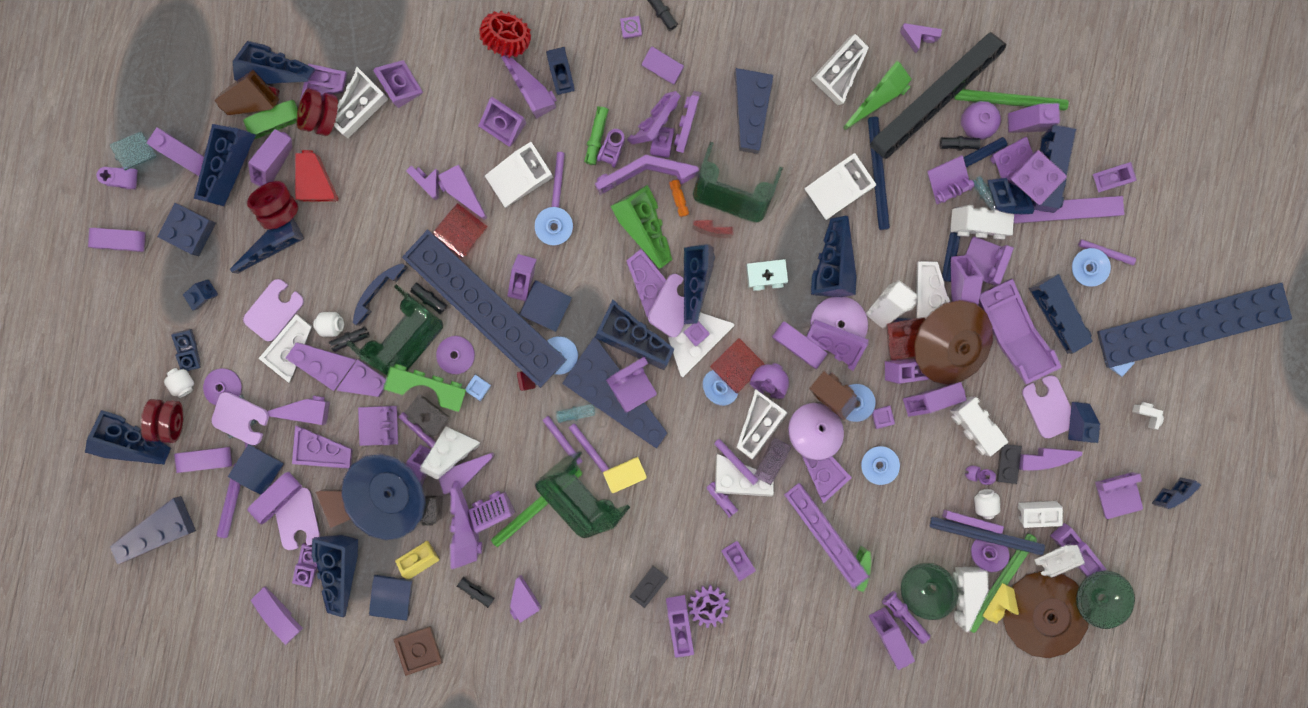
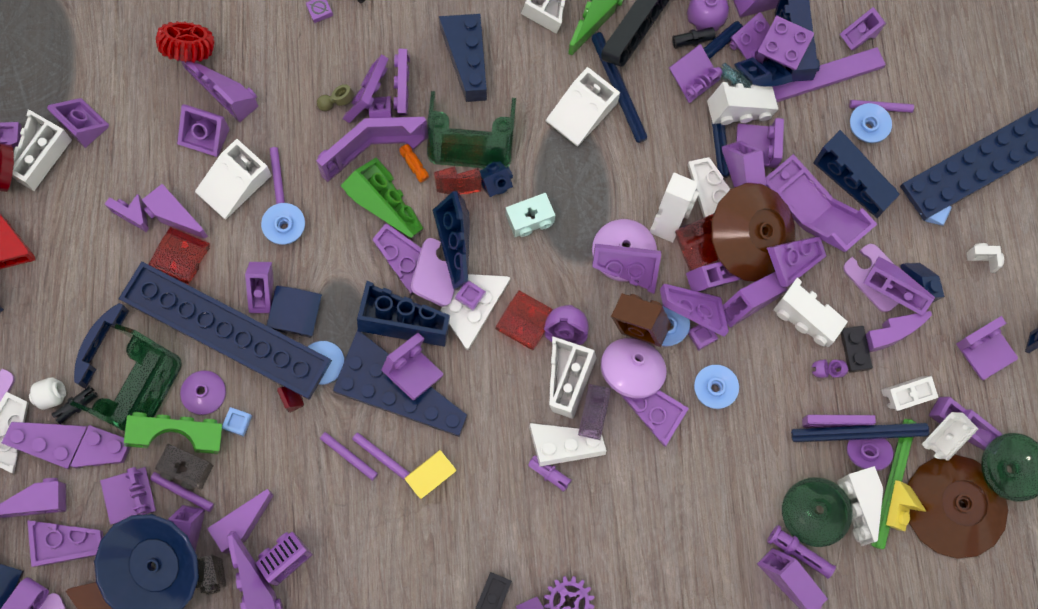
camera: 25 degrees left, 15 degrees down
black pin [410,282,448,315] -> none
white wing [420,427,480,479] -> none
bright green axle [491,466,582,547] -> none
clear green windscreen [535,451,630,538] -> none
dark blue slope [546,47,575,95] -> none
clear light blue axle [556,404,595,423] -> none
bright green pin [584,106,609,165] -> none
medium lavender piece [597,129,625,168] -> none
medium lavender slope [641,46,684,85] -> none
light blue dish [703,369,738,406] -> none
medium lavender bar [714,439,759,485] -> none
medium lavender slope [722,541,756,581] -> none
medium lavender beam [772,321,828,370] -> none
medium lavender tile [784,483,870,589] -> none
dark blue wedge [811,216,857,297] -> none
bright green slope [856,546,871,593] -> none
white head [974,489,1001,519] -> none
none -> olive plate [317,84,354,111]
none -> dark blue brick [477,161,513,197]
none -> medium lavender wing [660,284,729,337]
none -> medium lavender wing [767,237,826,287]
none -> medium lavender slope [864,256,935,316]

